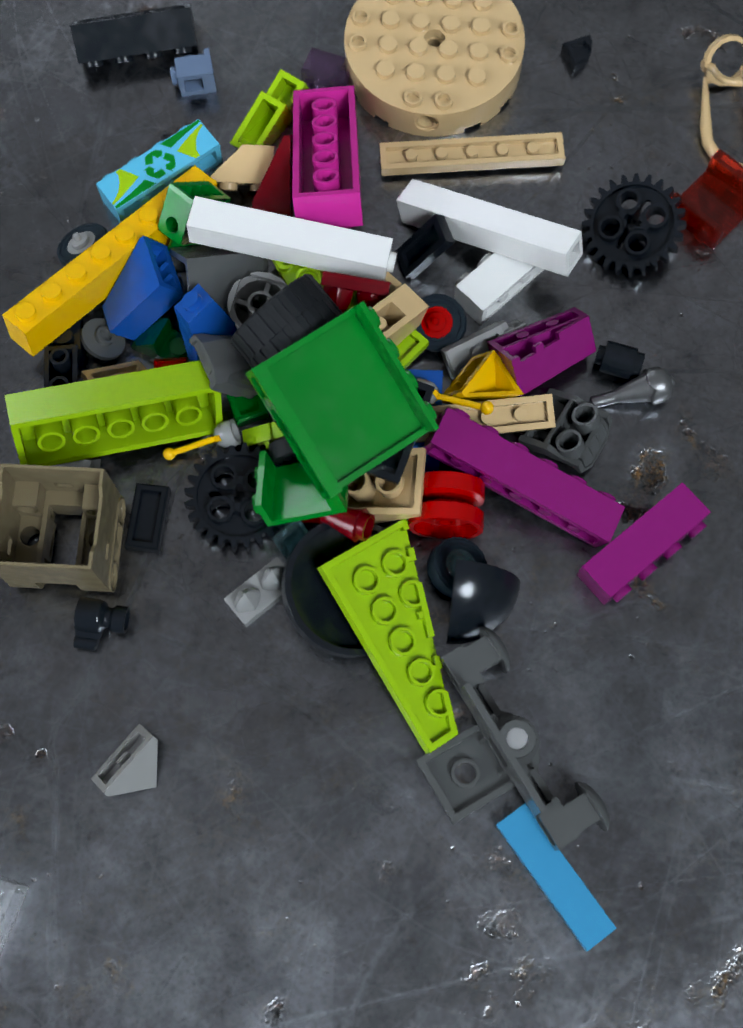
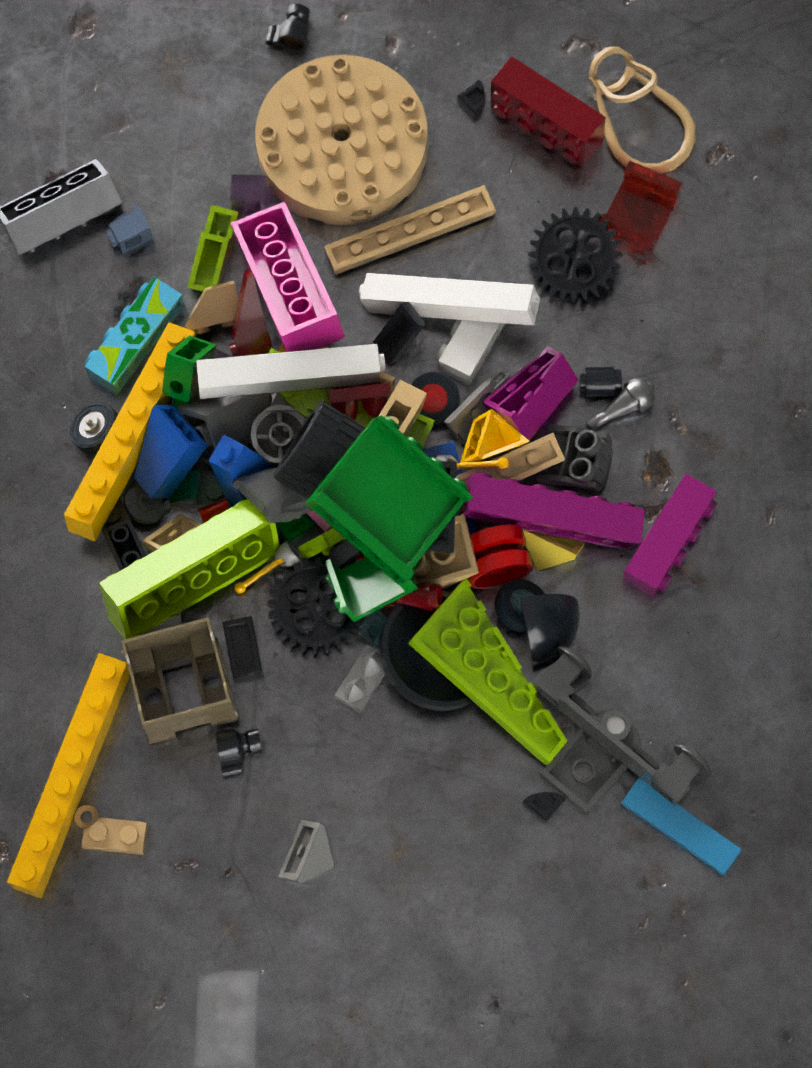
camera: 15 degrees left, 0 degrees up
none -> dark red brick [491,56,606,168]
none -> black tile [522,792,566,823]
none -> light yellow slope [523,530,585,571]

